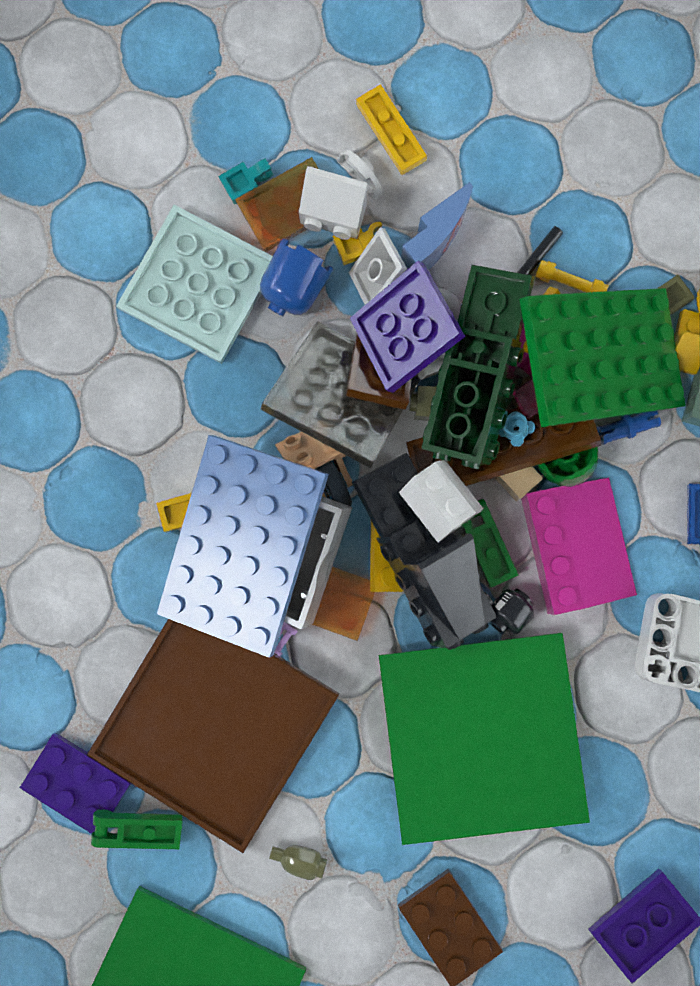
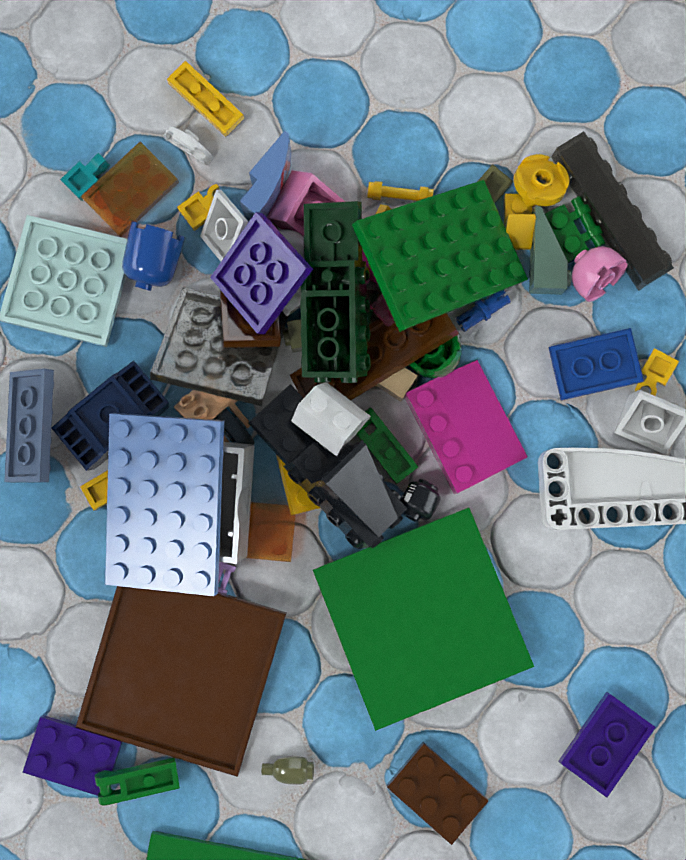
camera: 20 degrees left, 0 degrees up
white slope [299,166,368,240] -> none
medium azure plate [499,411,535,446] -> none
black bar [517,226,563,275] -> none
none -> sand blue plate [4,368,54,483]
none -> dark blue plate [51,360,169,471]
none -> bright pink slope [267,170,345,237]

